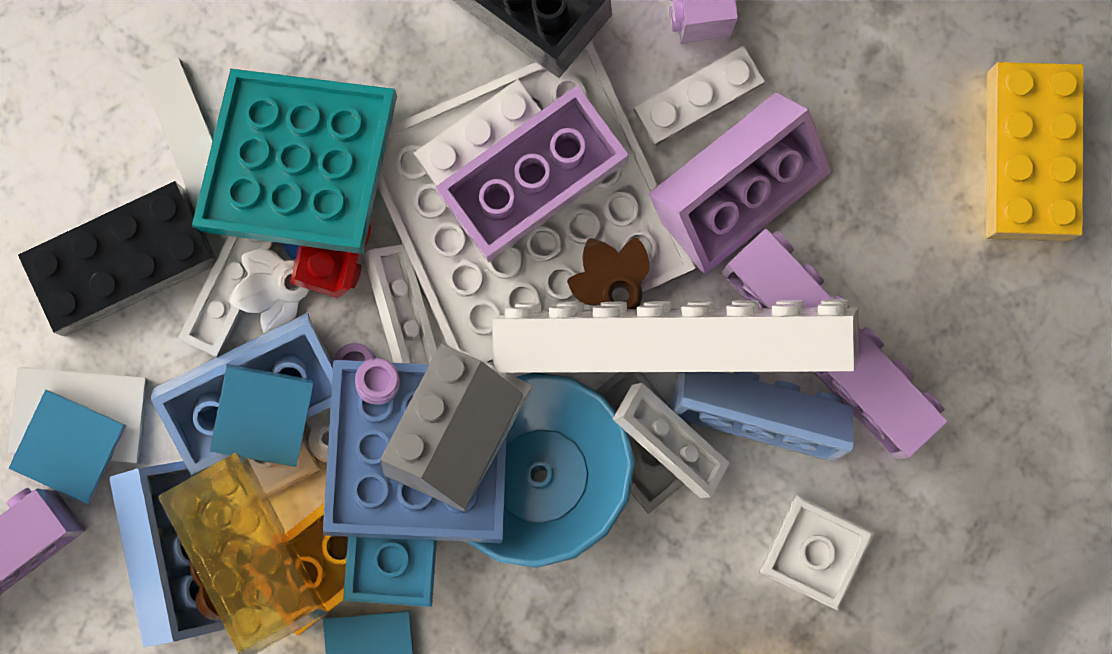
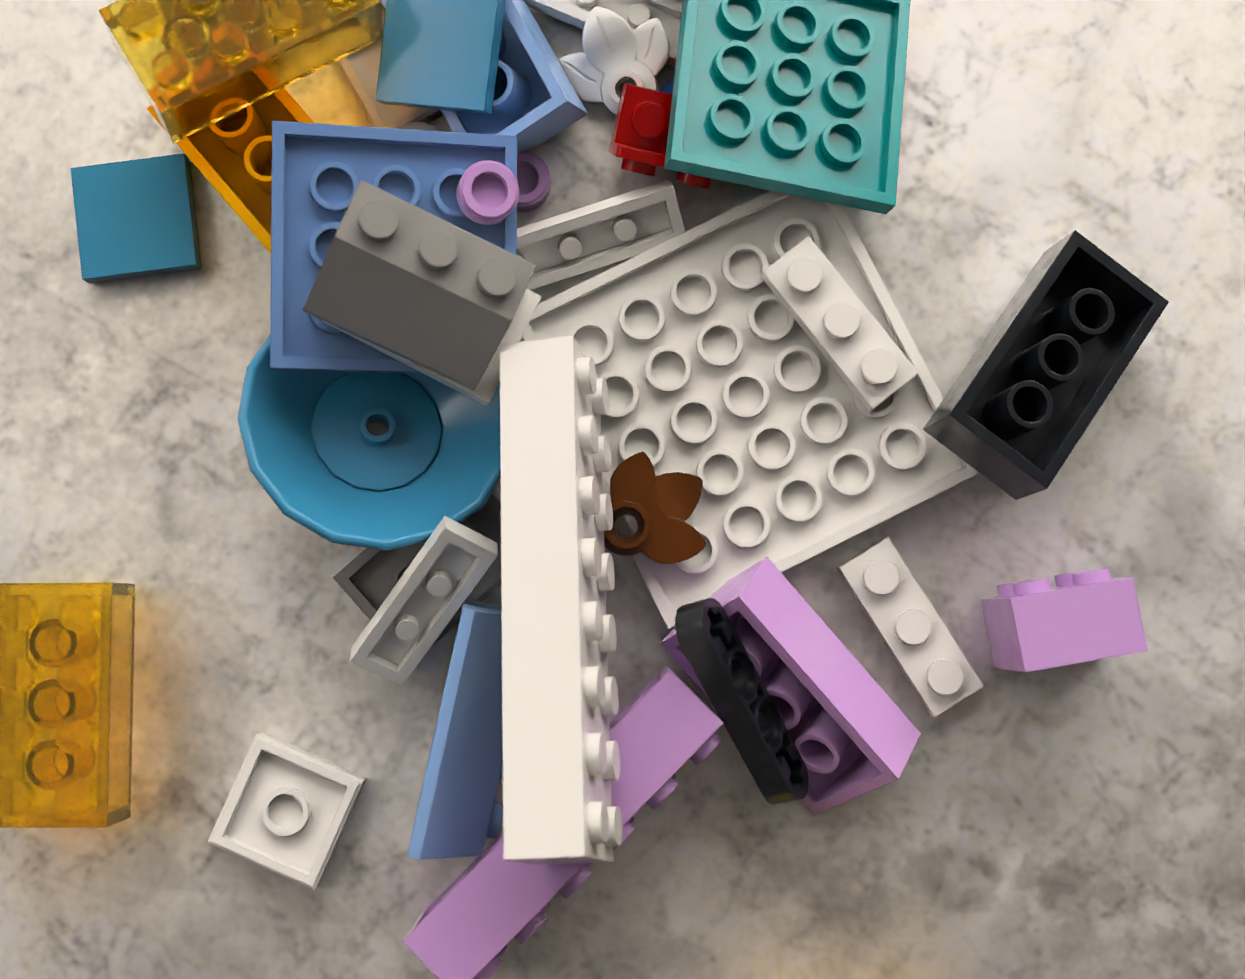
camera: 90 degrees right, 0 degrees up
dark azure tile [343,537,437,607] -> none
lavender brick [436,85,629,263] -> none
none -> black beam [675,598,809,805]

